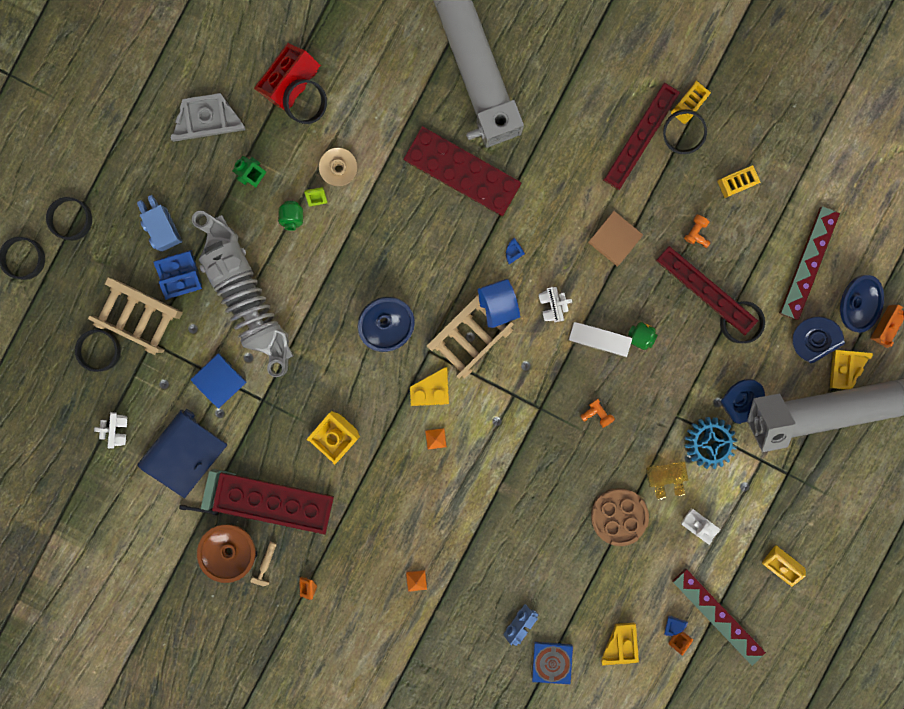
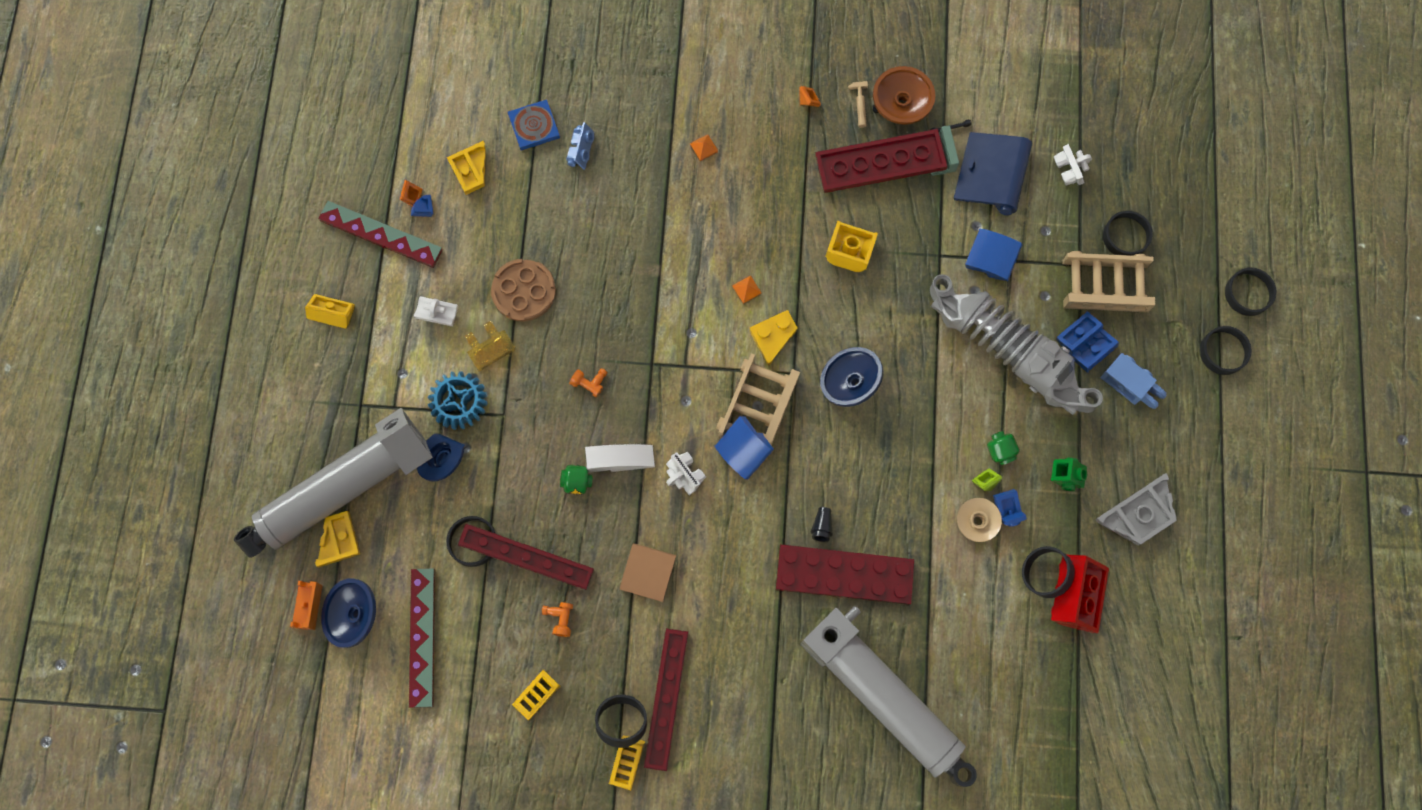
camera: 155 degrees right, 15 degrees down
blue tile [506,238,525,265] -> none
dark blue hat [793,317,845,363] -> none
none -> black cone [810,507,833,542]
none -> blue bracket [993,489,1027,526]

